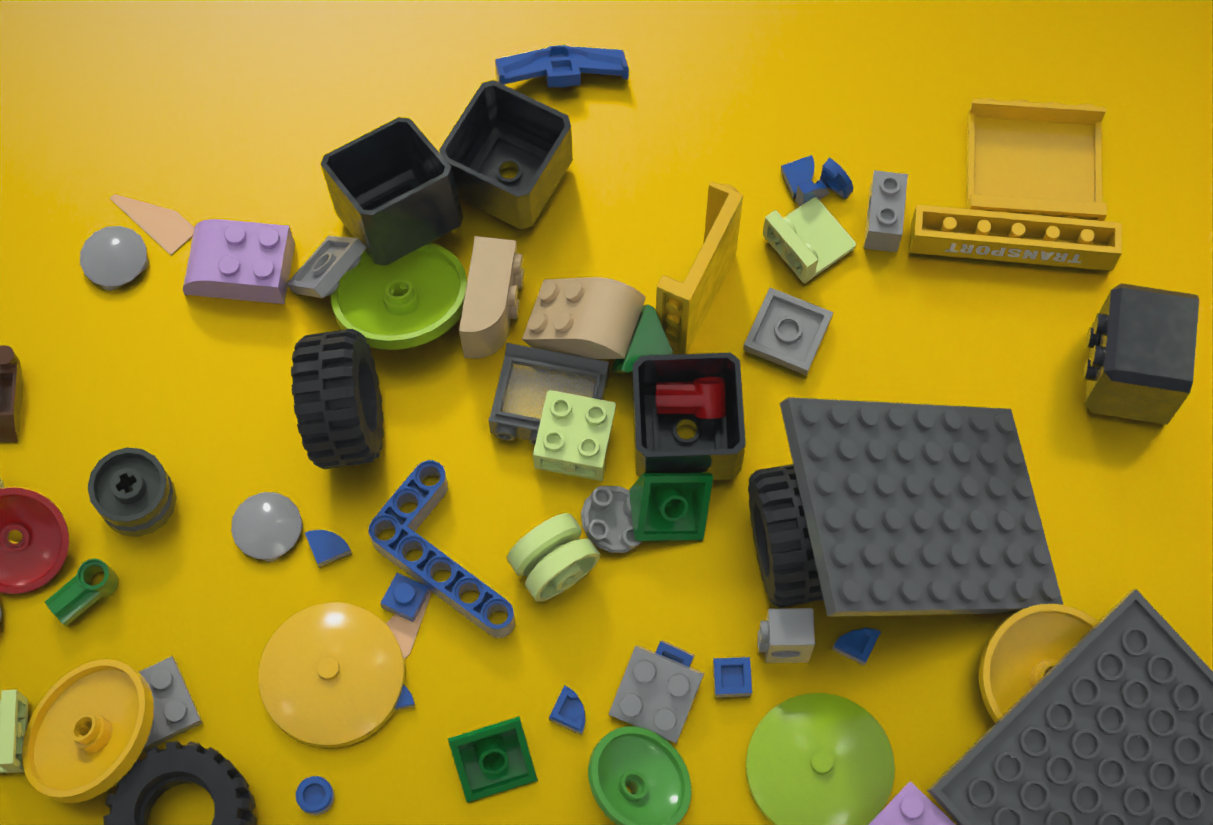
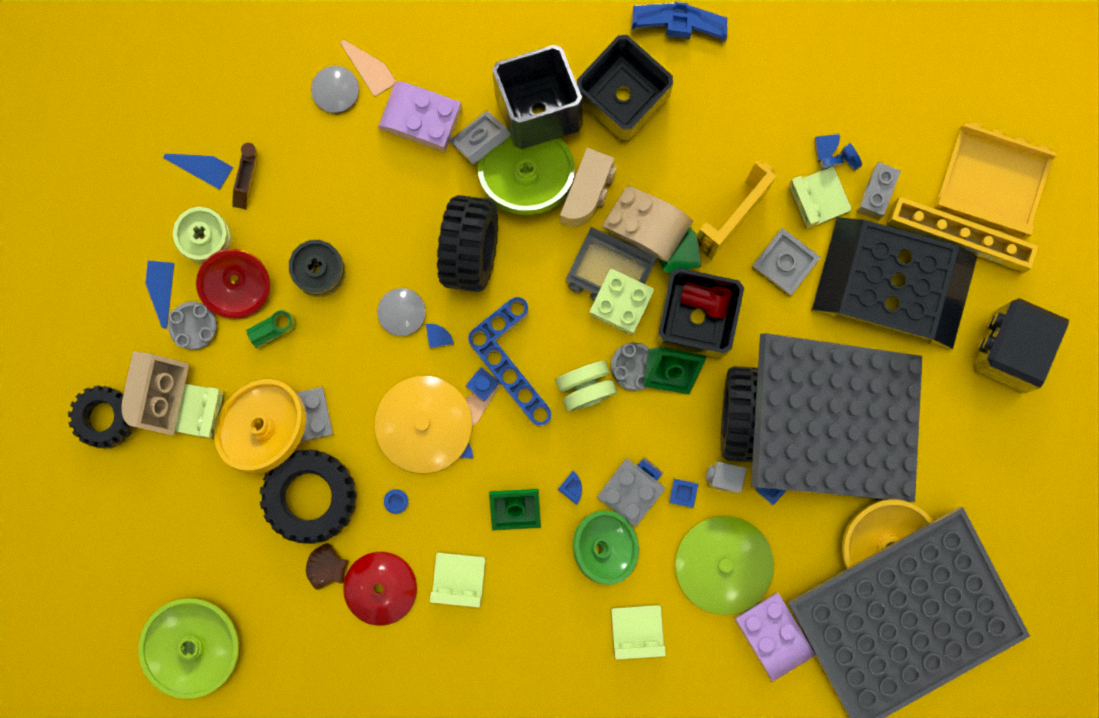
camera: 15 degrees right, 15 degrees up
none -> black slope [812,217,978,350]

